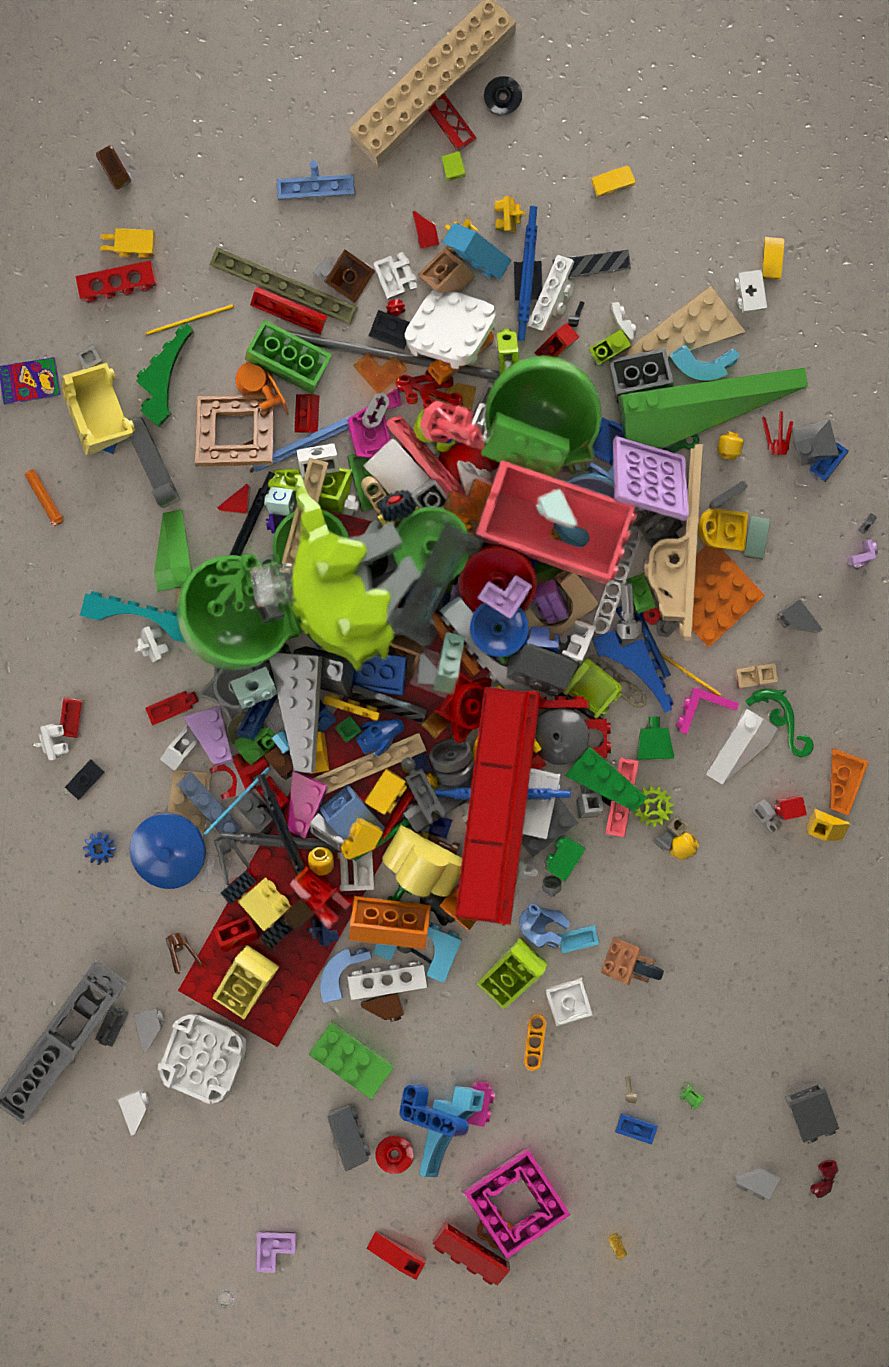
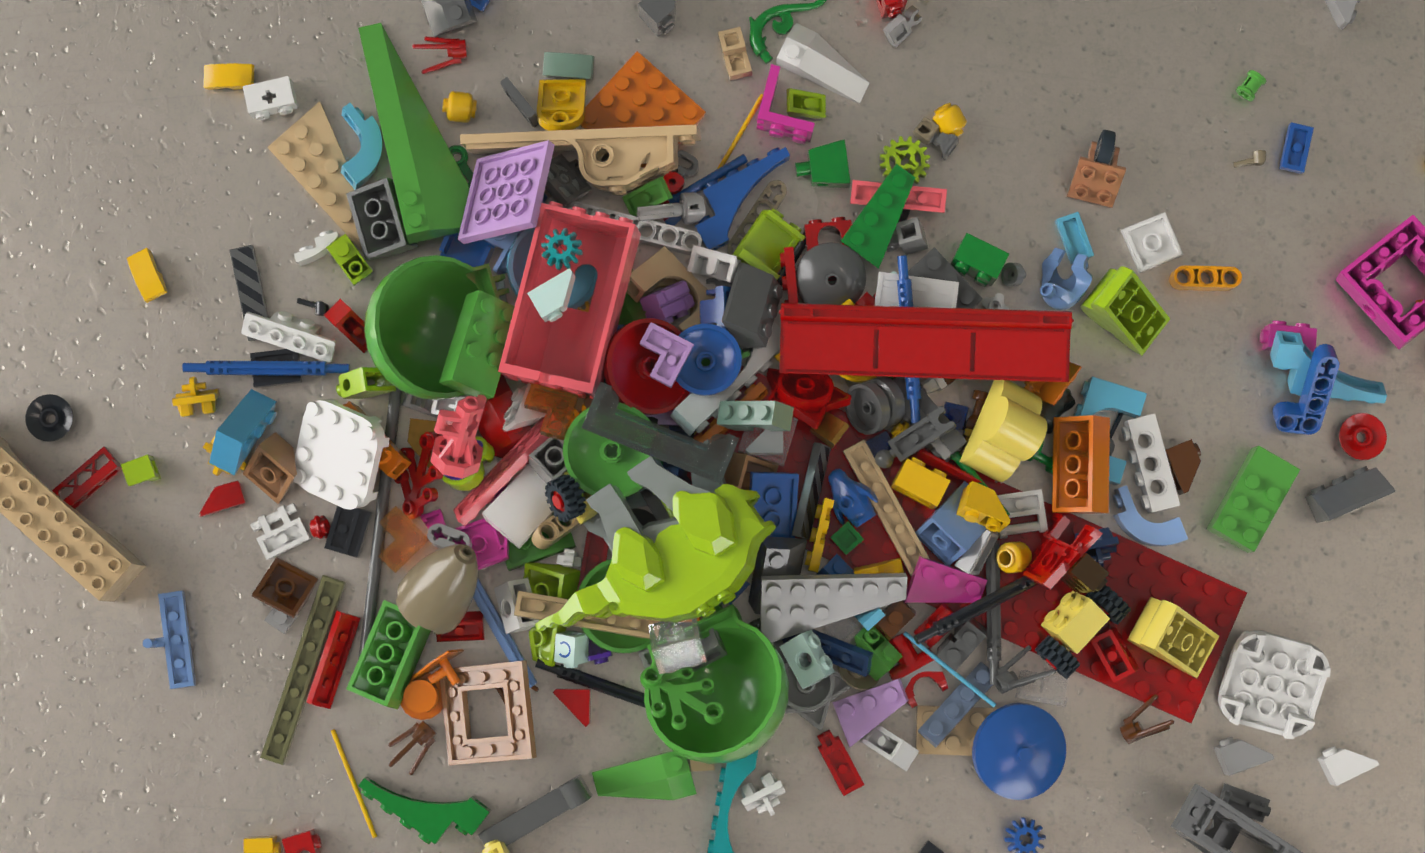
camera: 100 degrees left, 5 degrees down
none -> reddish brown plant [388,721,437,775]
none -> dark tan cylinder [396,544,478,634]
none -> teal gear [541,228,583,270]
none -> lime slope [786,88,826,119]

